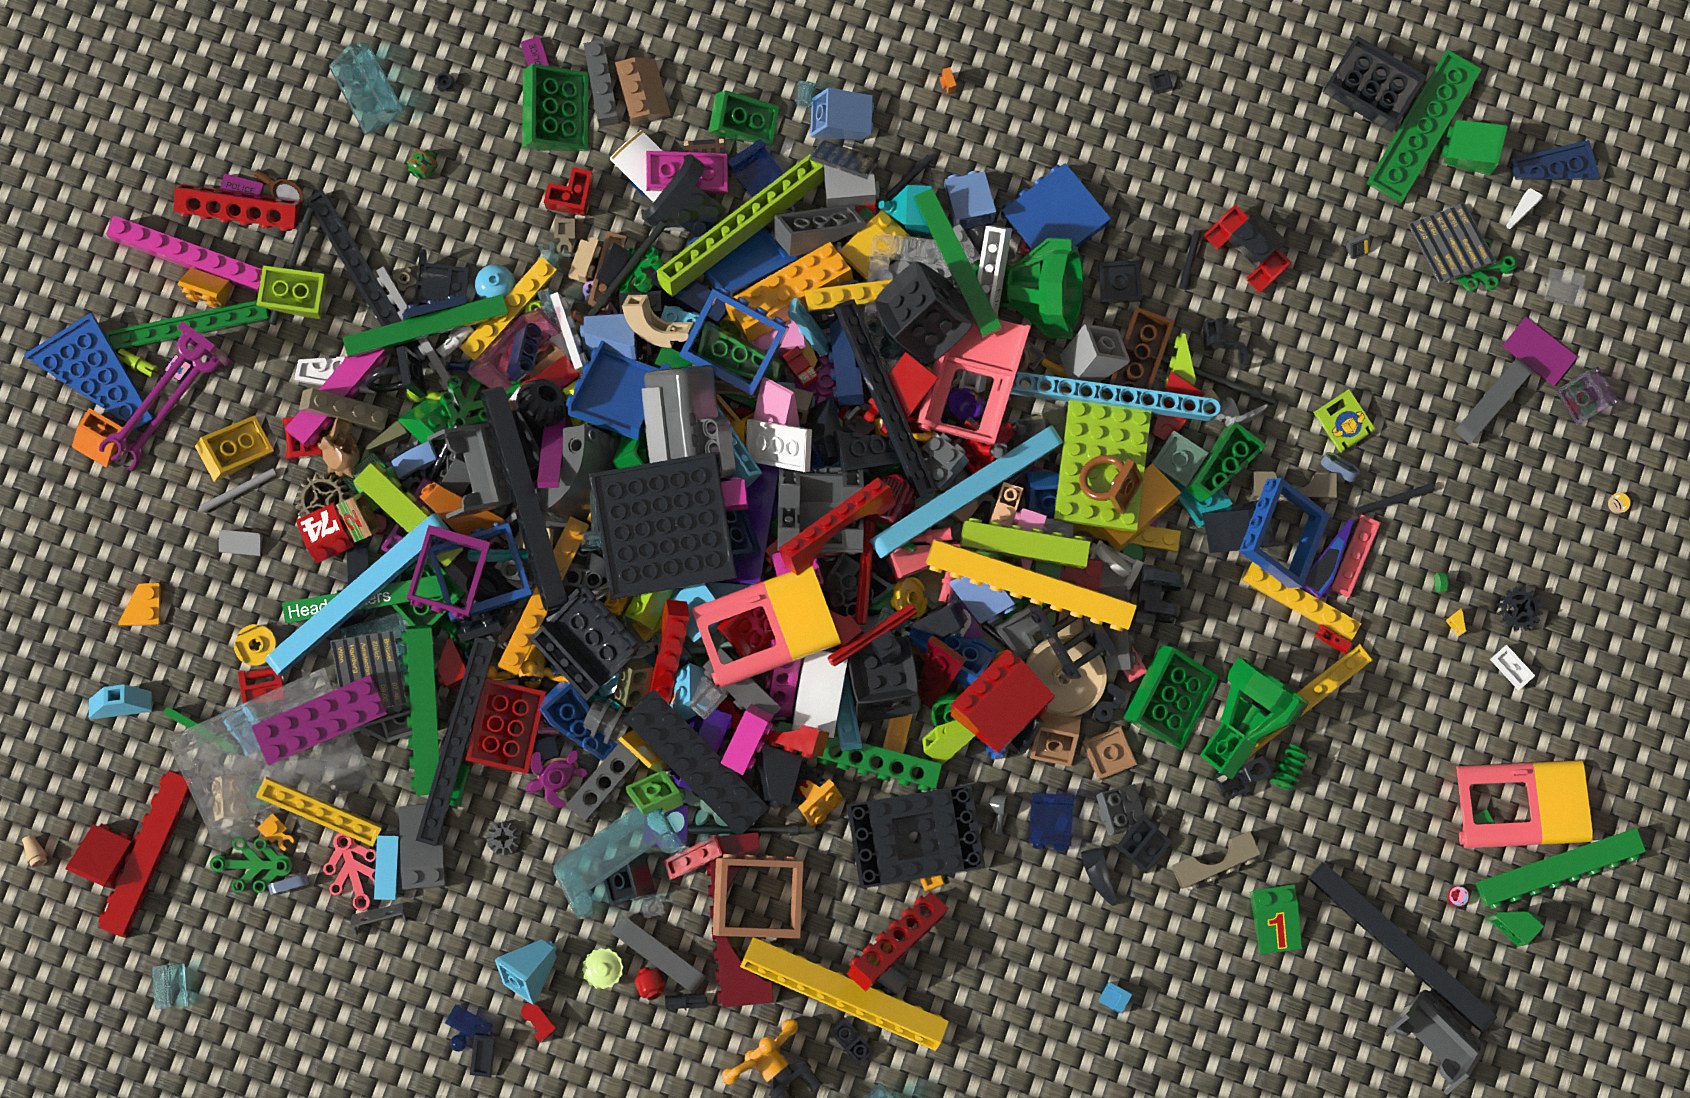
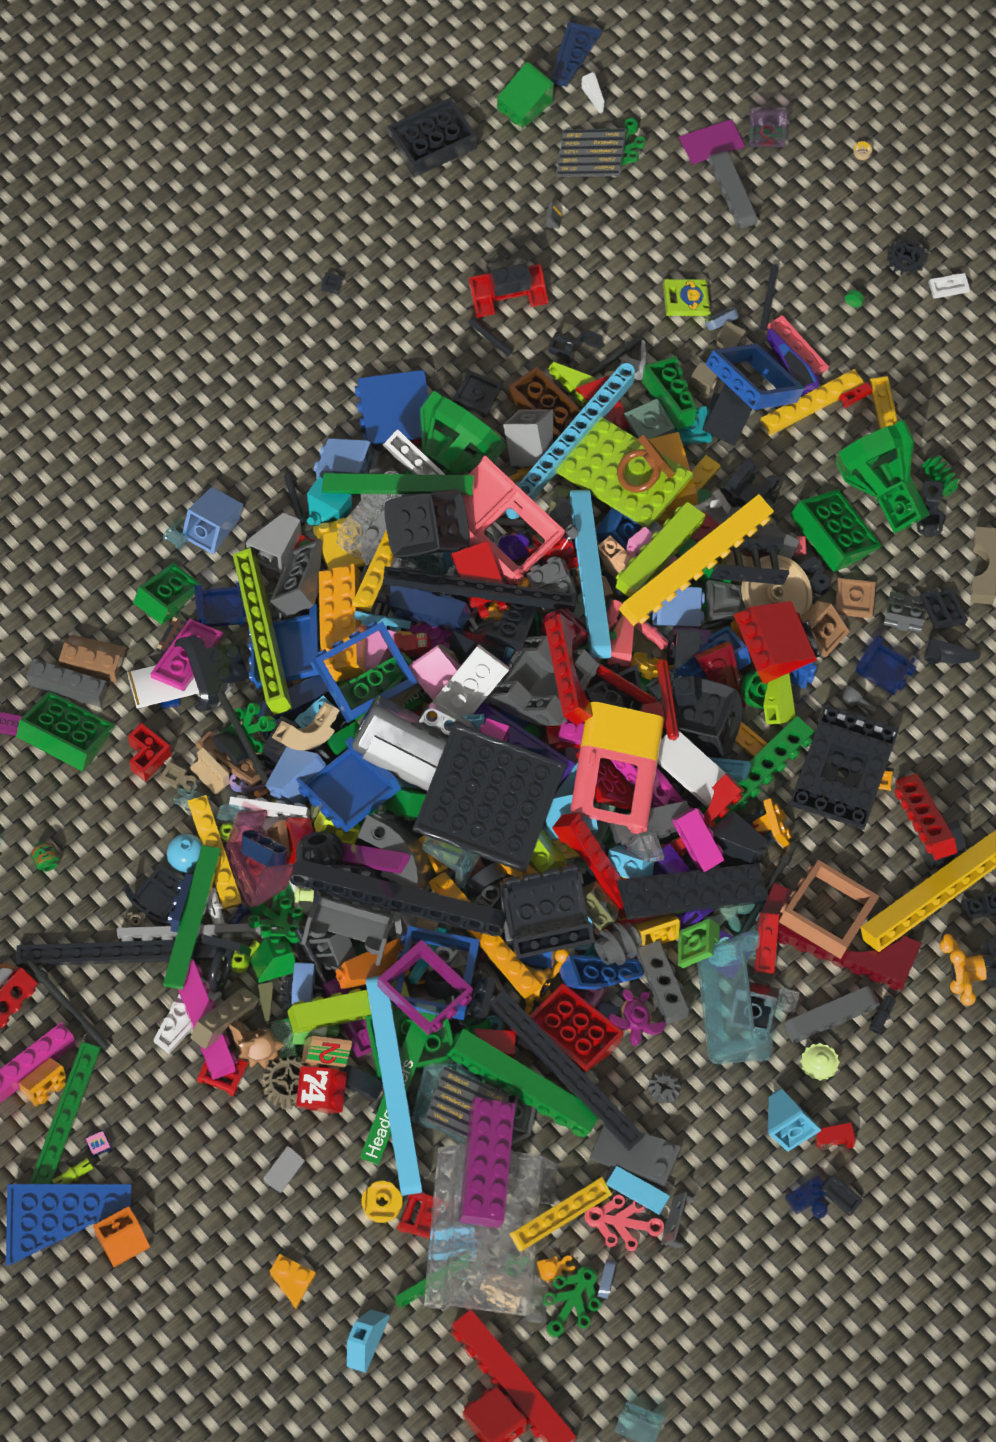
camera: 60 degrees left, 15 degrees down
magenta piece [99,321,233,472] -> none
yellow slope [195,415,274,482] -> none
light grey bar [199,468,277,513] -> none
lime slope [257,266,327,319] -> none
red head [634,967,665,1000] -> none
piece [809,140,880,179] -> none
orange plate [940,67,956,94] -> none
green plate [1366,49,1482,204] -> none
yellow slope [1446,608,1466,636] -> none
clear piece [1544,268,1586,308] -> none

